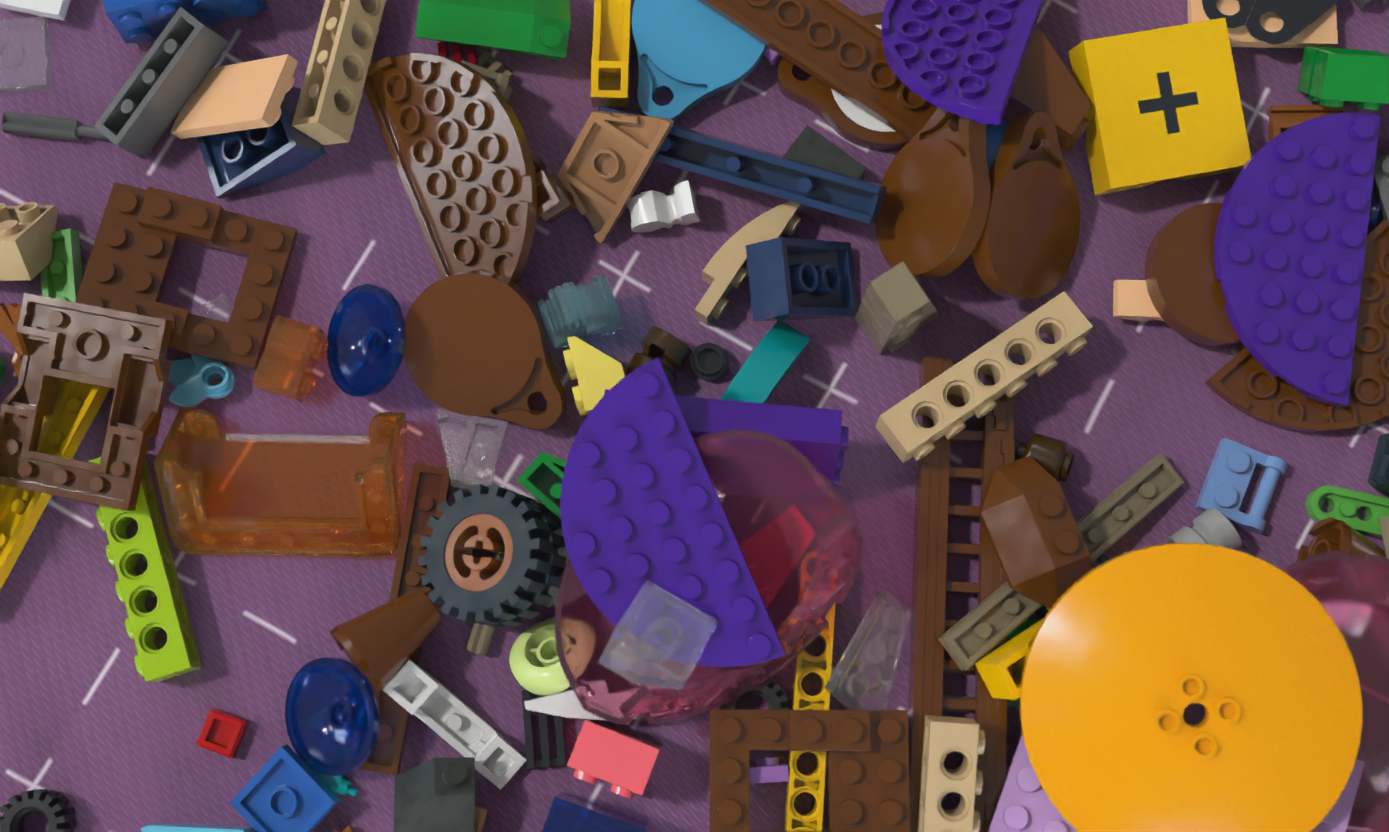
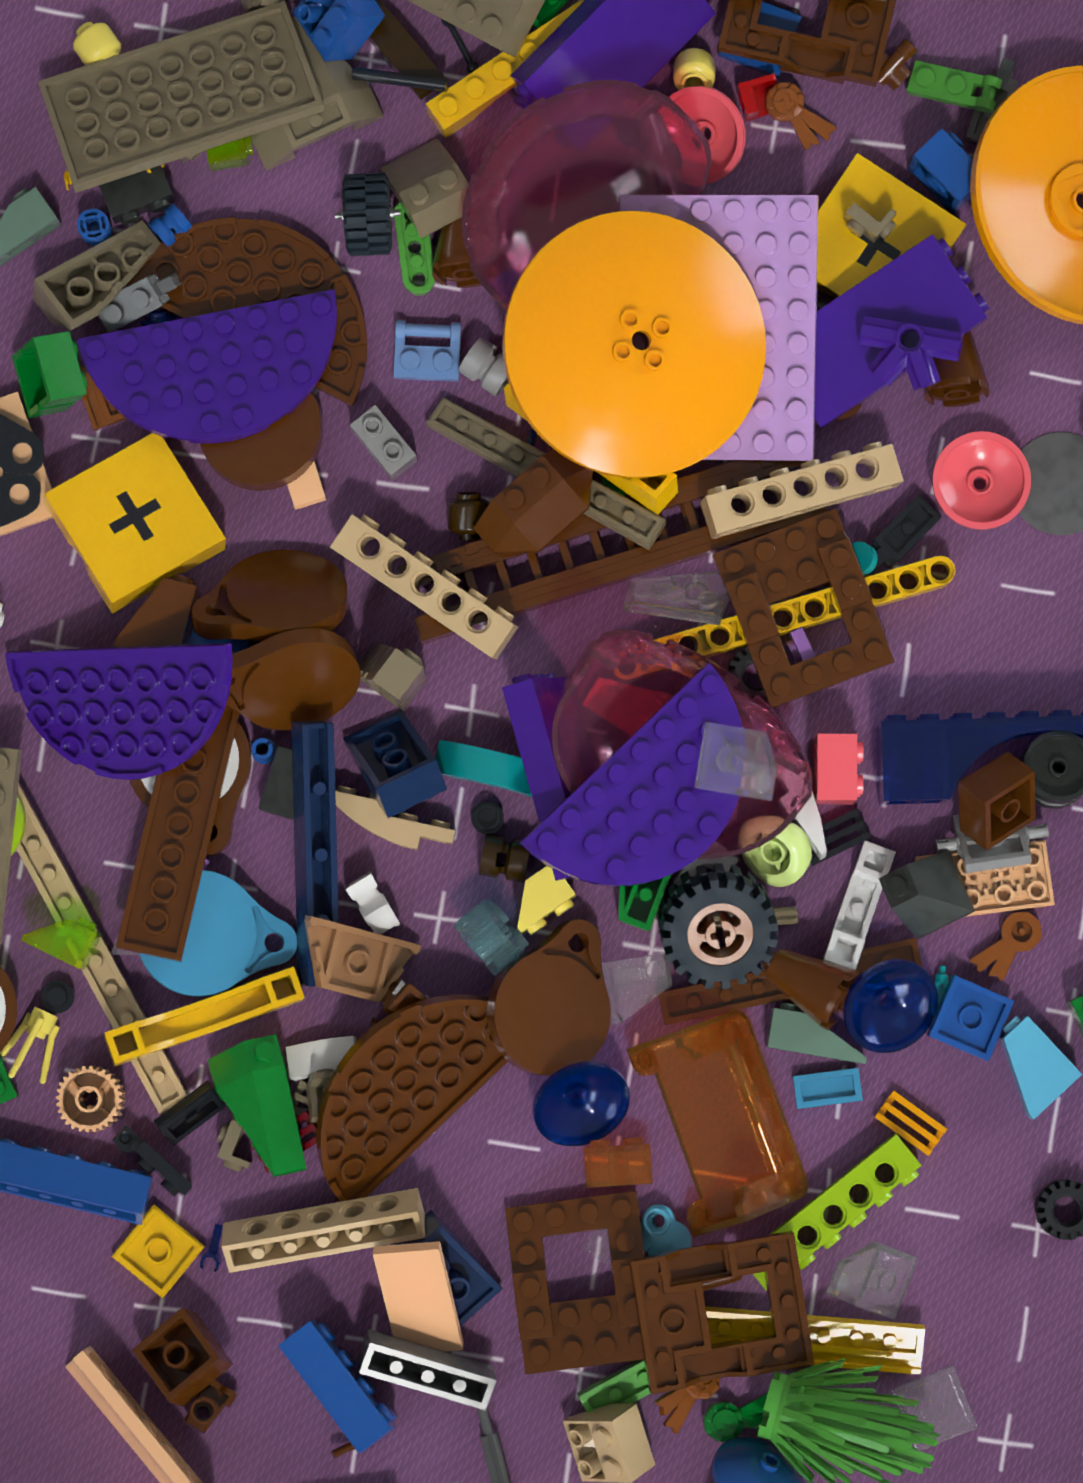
camera: 110 degrees left, 5 degrees up
red tile [196,708,250,759] -> none
none -> blue pin [251,738,277,764]
none -> white slope [286,1036,357,1081]
none -> light grey brick [350,405,417,481]
none -> sand green slope [766,1003,867,1064]
none -> dark azure tile [792,1068,863,1109]
none -> clear slope [826,1241,918,1320]
none -> light orange tile [874,1090,948,1156]

